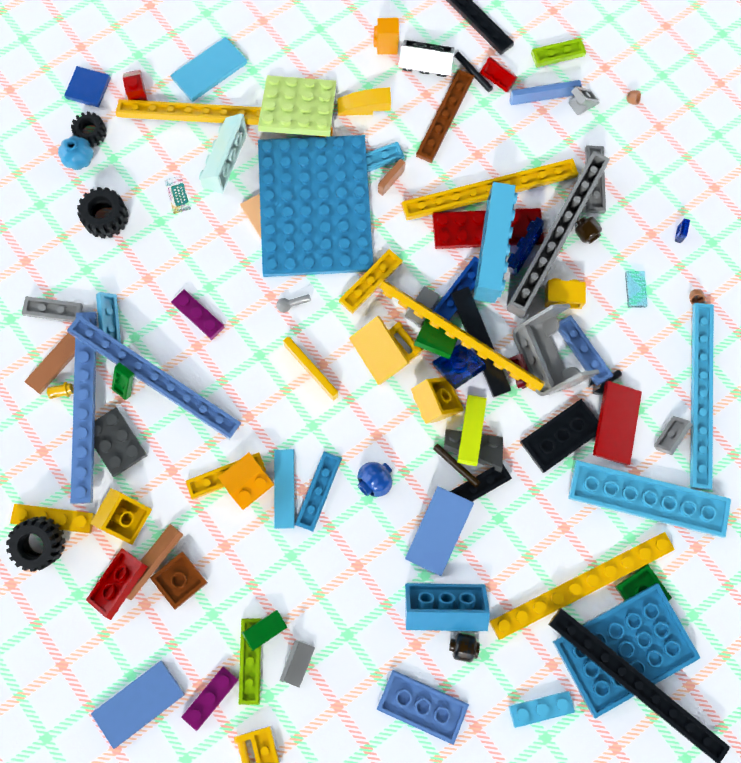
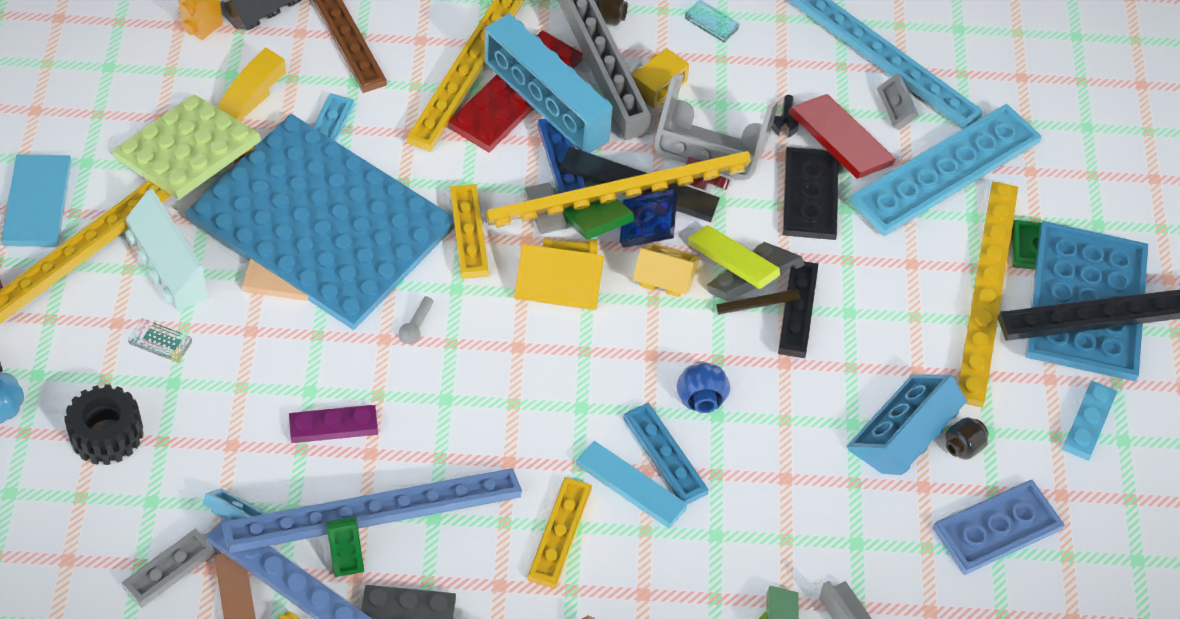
camera: 50 degrees left, 20 degrees down
light orange slope [218,452,274,510] -> none
yellow tile [283,337,338,401] -> none
nougat tile [378,159,406,196] -> none
medium blue tile [405,486,474,576] -> none
clear blue plate [507,217,545,277] -> none
medium blue tile [558,315,614,386] -> none

